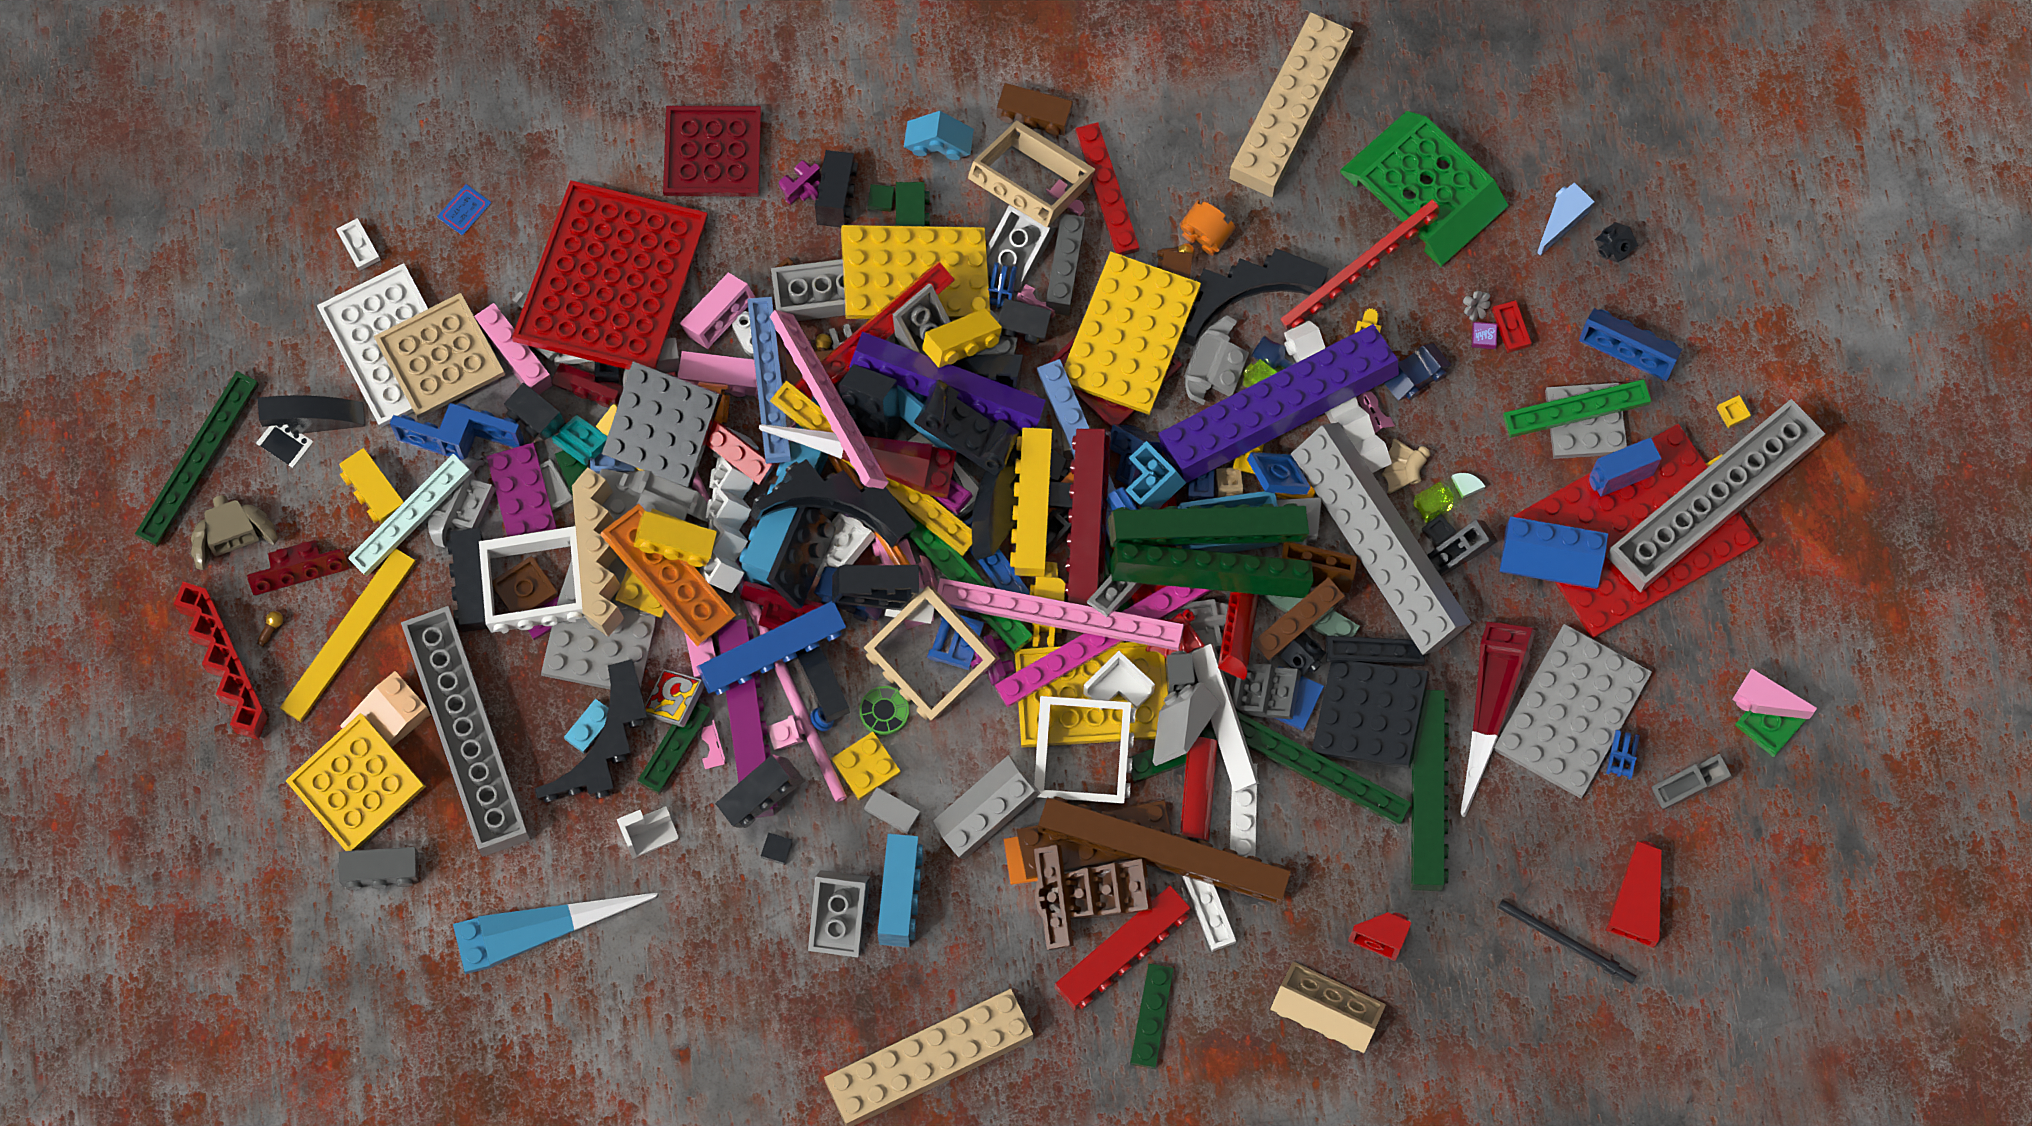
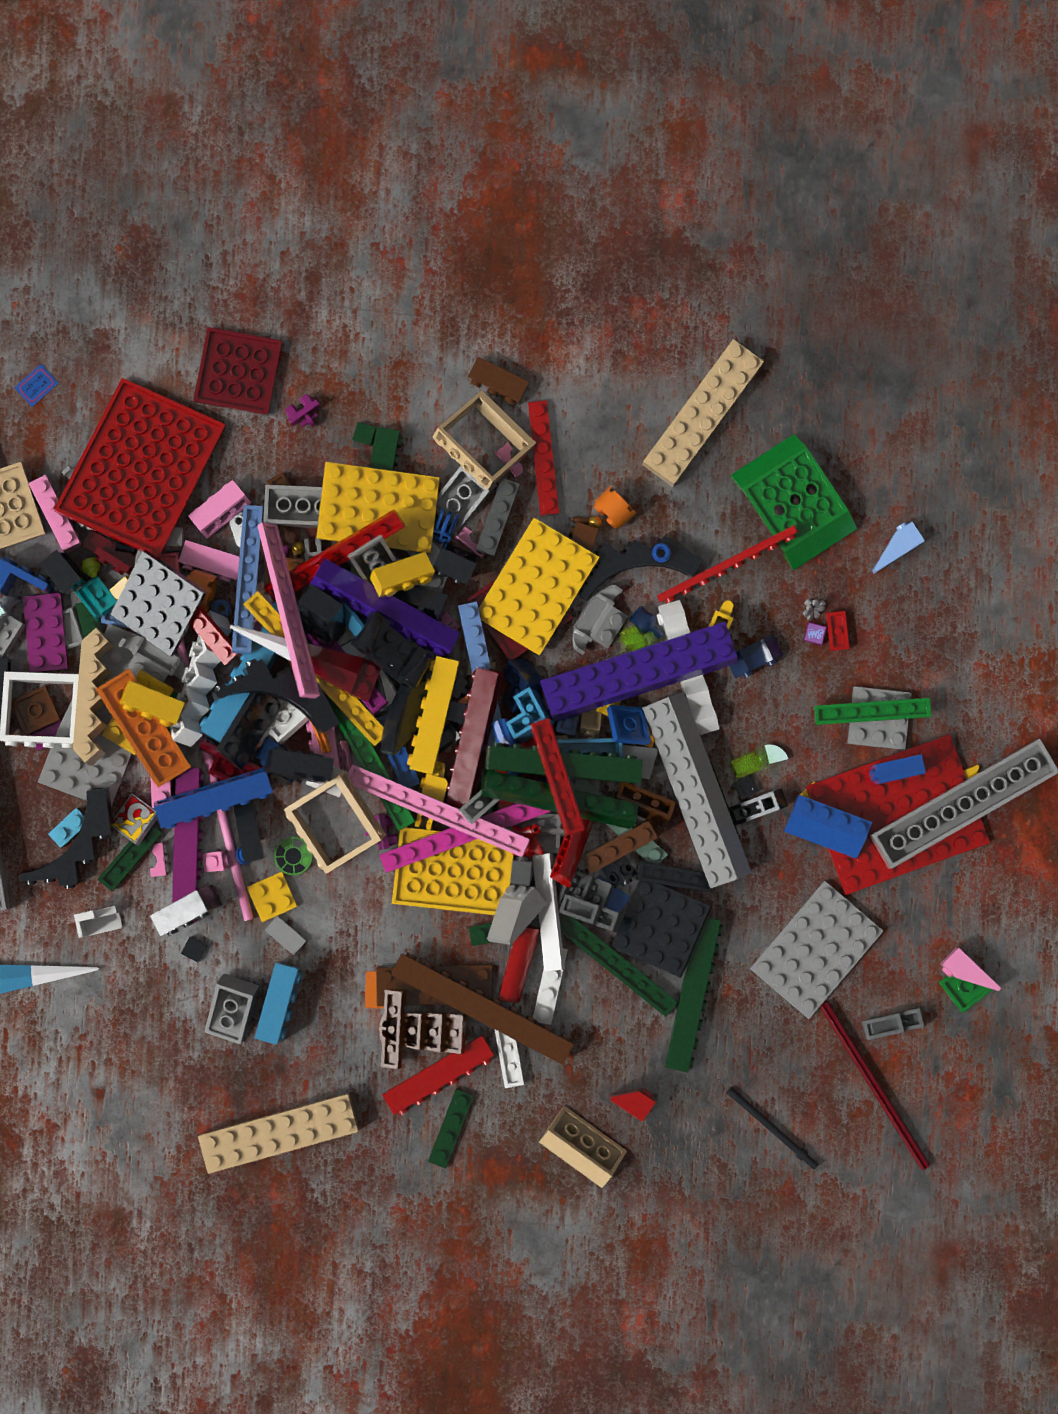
camera: 15 degrees right, 15 degrees up
black wedge [814,150,859,228] -> none
dark azure brick [904,111,974,160] -> none
blue plate [927,615,984,670] -> none
light grey slope [933,755,1041,859] -> none
white window [1034,696,1136,803] -> none
white panel [1083,651,1155,710] -> none
bright pink piece [1356,391,1395,433] -> none
tan arm [1382,438,1430,494] -> none
dark red plate [1461,621,1536,817] -> none
blue slope [1579,308,1682,382] -> none
black brick [1594,222,1638,263] -> none
red slope [1605,841,1662,948] -> none
blue arm [1606,730,1640,780] -> none
yellow plate [1717,395,1751,429] -> none
none -> lime plate [81,557,101,578]
none -> blue plate [212,599,231,617]
none -> red tile [530,718,585,836]
none -> dark grey slope [559,894,624,933]
none -> blue plate [652,543,671,563]
none -> dark red axle [820,1002,930,1170]

